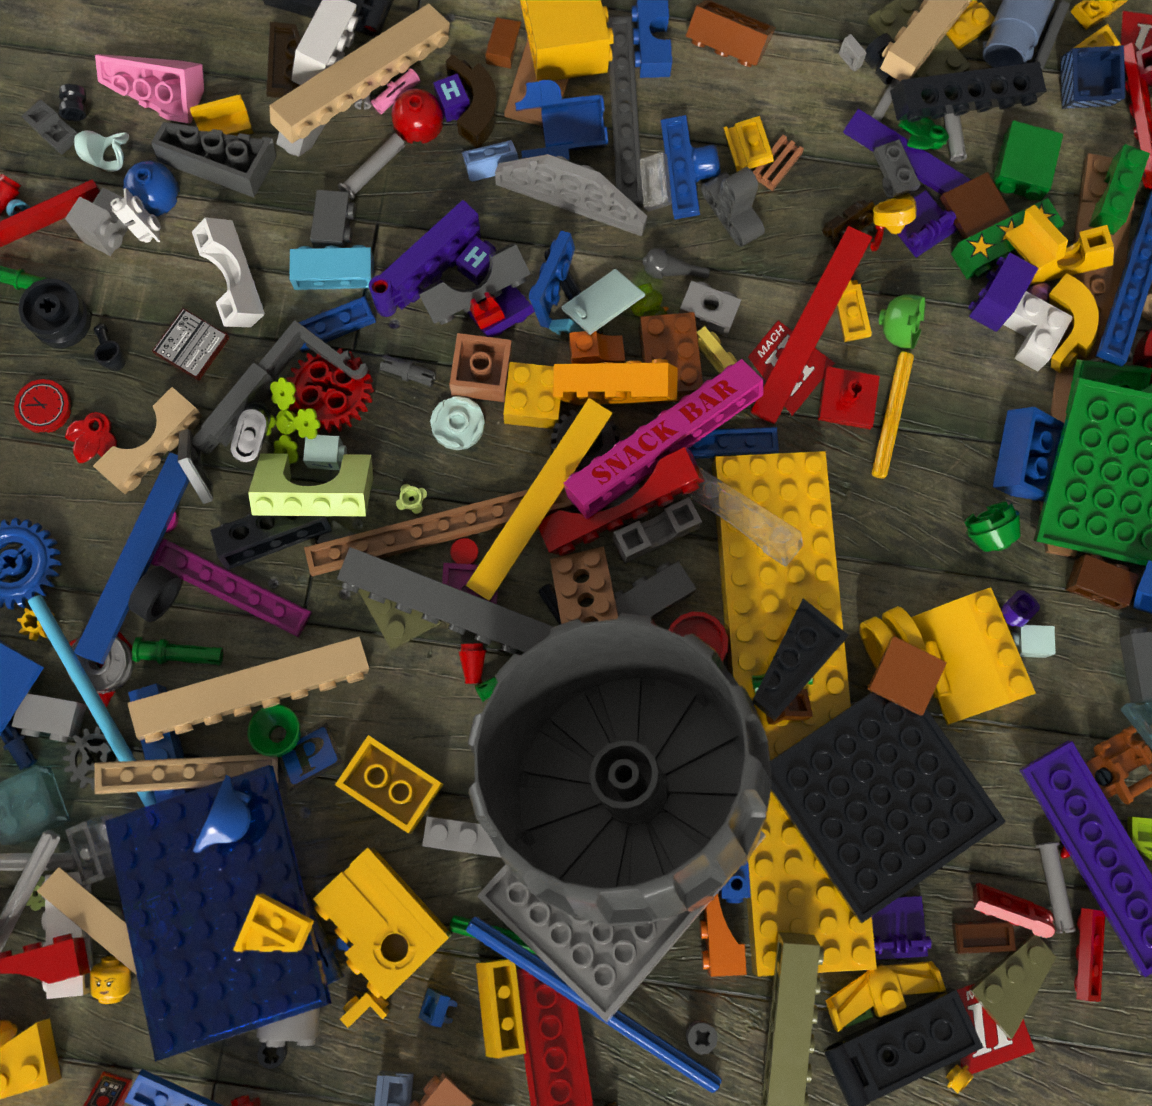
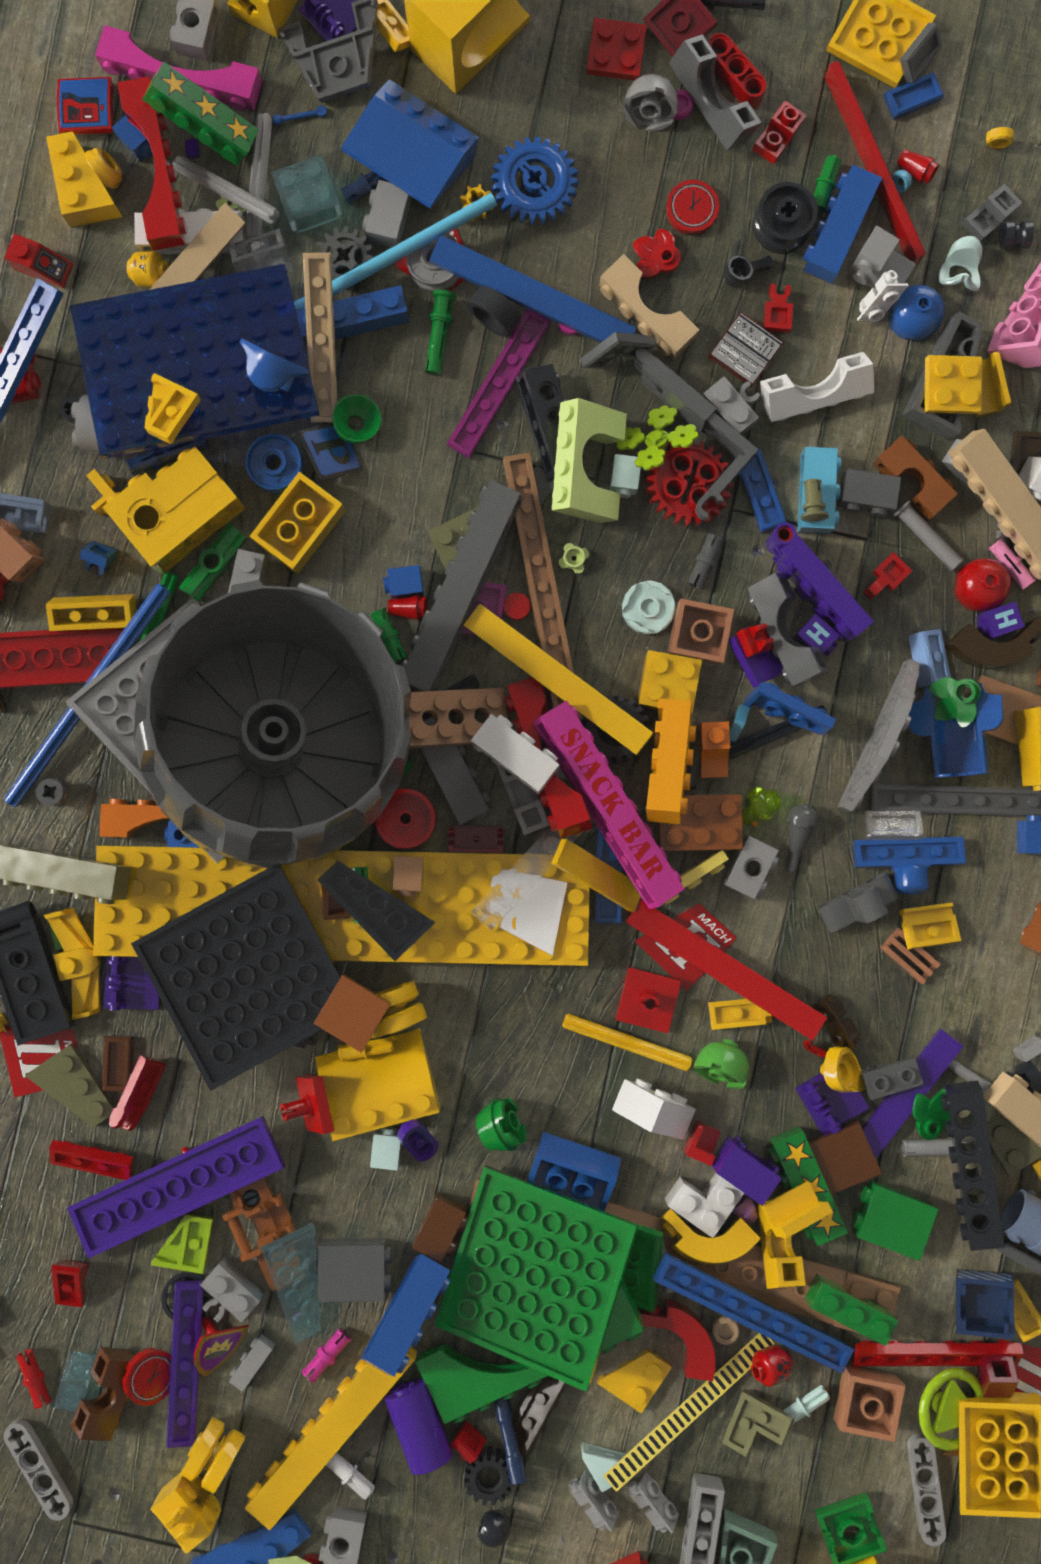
camera: 100 degrees right, 10 degrees up
tan brick [127,636,369,743] -> none
brick [231,401,272,462] -> none
light aqua container [561,269,645,335] -> none
light grey pin [1036,842,1076,934] -> none
none -> green piece [179,524,248,602]
none -> blue wheel [245,434,305,494]
none -> red tile [280,1074,334,1134]
none -> blue brick [383,565,424,599]
none -> medium nougat brick [393,856,424,896]
none -> dark red hinge [448,825,503,853]
none -> white wedge [471,714,559,794]
none -> white sticker [484,869,567,956]
none -> yellow tile [551,839,641,912]
none -> white brick [612,1078,696,1140]
none -> red panel [683,1120,721,1166]
none -> light grey brick [702,376,760,436]
none -> red plate [763,284,793,333]
none -> olive pin [801,479,829,523]
none -> blue brick [803,165,882,284]
none -> red plate [863,552,912,600]
none -> dark orange arch [872,435,958,521]
none -> yellow plate [925,355,982,414]
none -> green plate [929,677,982,728]

